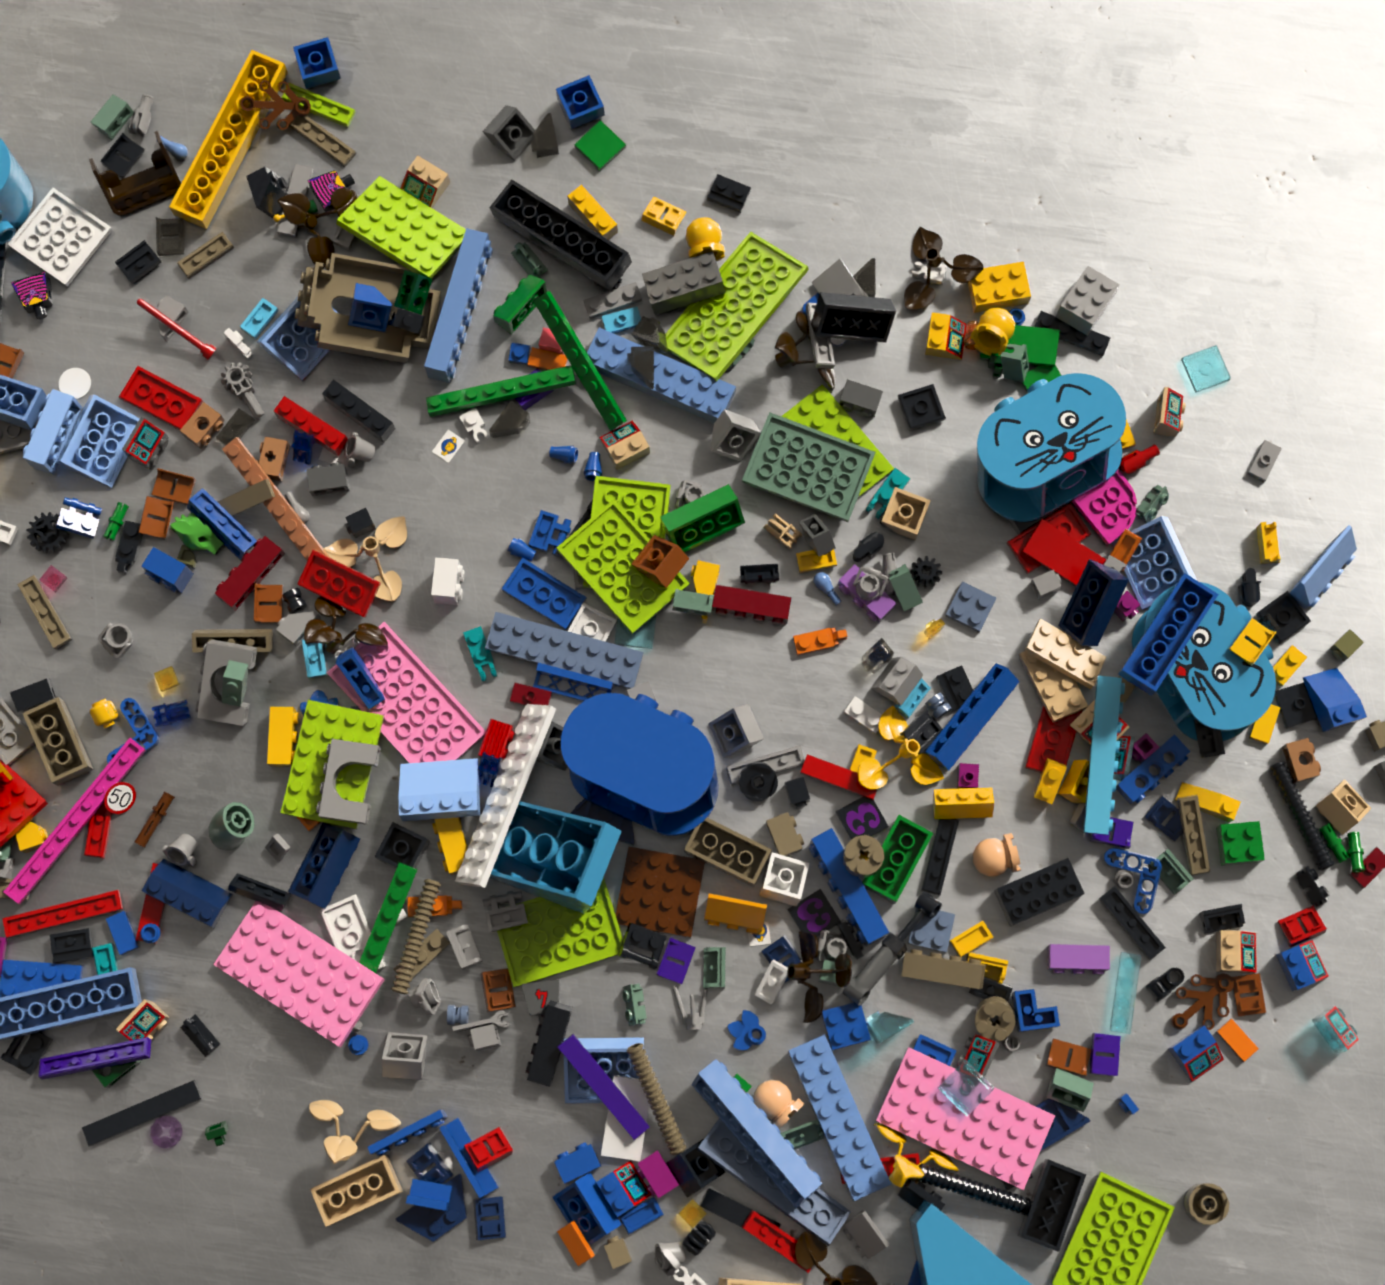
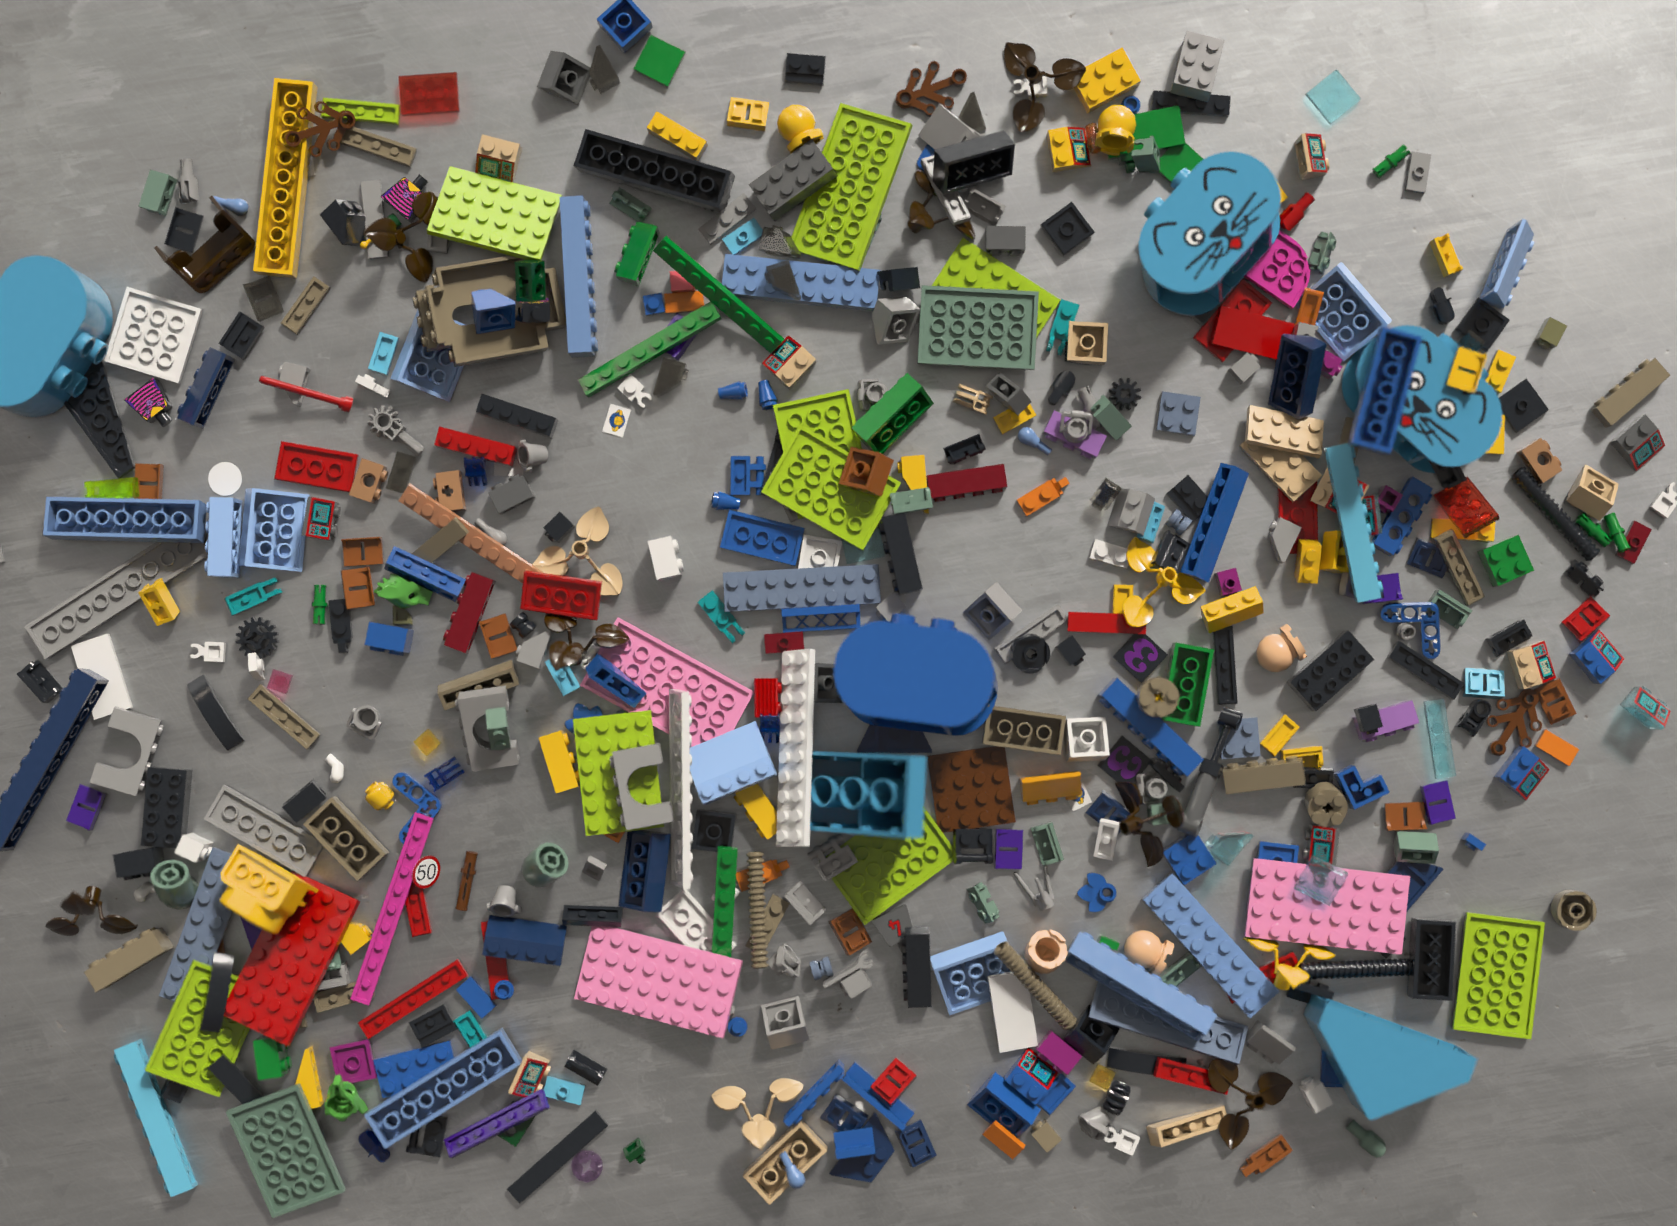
camera: 20 degrees left, 10 degrees up
plate [56,497,102,539] -> none
blue brick [293,37,341,89] -> none
blue brick [554,1142,601,1184] -> none
dark purple tile [558,1034,650,1140] -> none
dark tan brick [766,812,804,857] -> none
clear yellow plate [924,618,945,639] -> none
light grey hinge [1003,1035,1020,1051] -> none
blue slope [1303,668,1367,732] -> none
none -> dark blue slope [177,347,236,429]
none -> teal hinge [224,577,282,616]
none -> white plate [248,652,265,681]
none -> white arm [324,754,344,784]
none -> clear red plate [399,72,460,116]
none -> medium azure plate [544,1076,586,1105]
none -> white plate [669,689,693,889]
none -> medium blue piece [779,1151,805,1189]
none -> black hinge [877,267,920,291]
none -> black brick [878,512,923,595]
none -> reddish brown plant [895,61,967,117]
none -> light grey hinge [964,188,1006,226]
none -> light nougat tile [1024,930,1067,974]
none -> light grey slope [1269,517,1302,564]
none -> black brick [1354,704,1383,735]
none -> green pin [1372,144,1411,179]
none -> clear red plate [1433,476,1499,538]
none -> medium azure piece [1463,668,1505,699]

